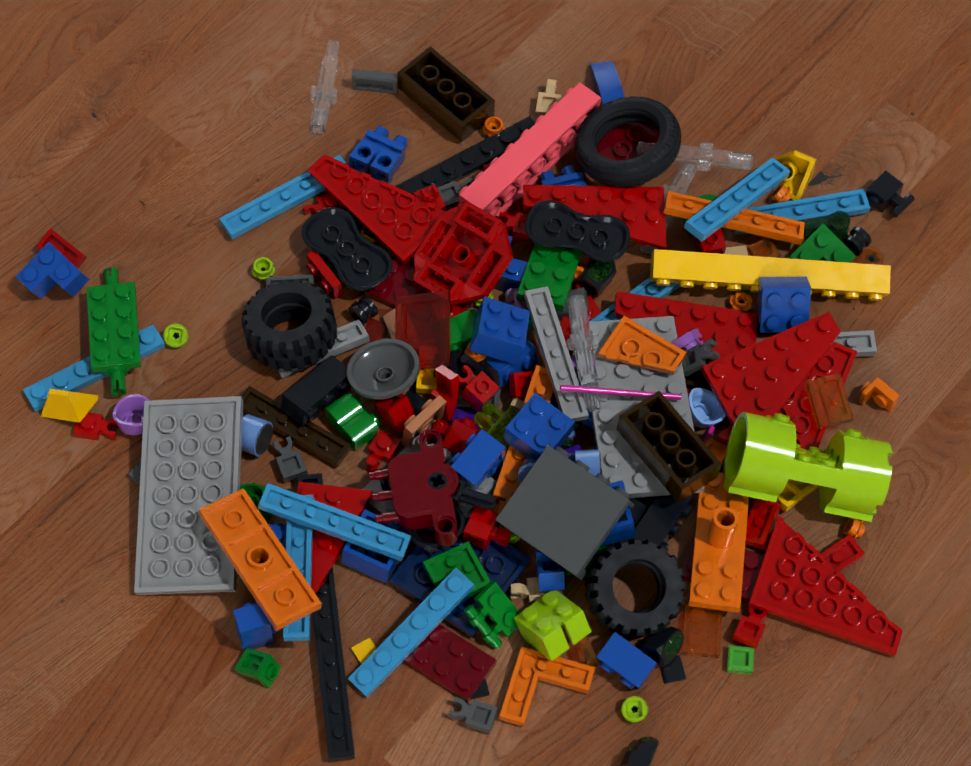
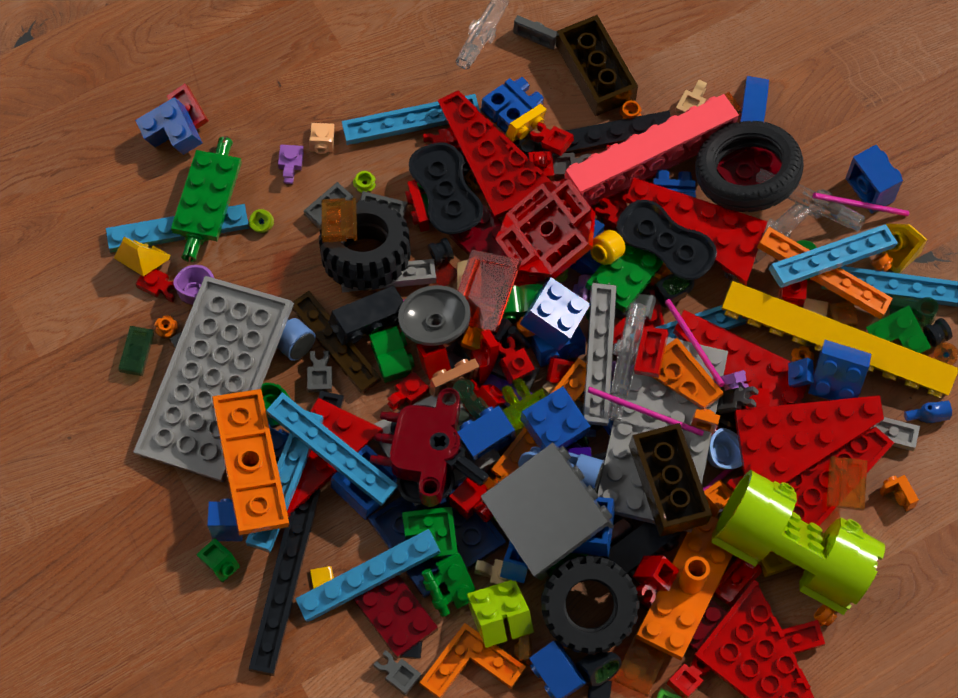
camera: 20 degrees right, 5 degrees up
none -> clear green plate [118,326,154,376]
none -> orange plate [154,315,178,338]
none -> medium lavender plate [278,145,304,184]
none -> dark grey plate [303,182,354,229]
none -> light nougat bracket [309,123,335,154]
none -> clear orange plate [322,198,357,242]
none -> clear green plate [454,379,488,420]
none -> yellow plate [505,104,547,142]
none -> red plate [530,122,574,156]
none -> yellow head [590,230,625,265]
none -> red brick [633,556,679,603]
none -> red plate [634,326,668,378]
none -> dark pink axle [665,299,725,387]
none -> orange plate [690,409,720,433]
none -> blue plate [788,358,814,388]
none -> dark pink axle [813,192,909,216]
none -> blue brick [845,145,903,214]
none -> blue piece [904,400,952,423]

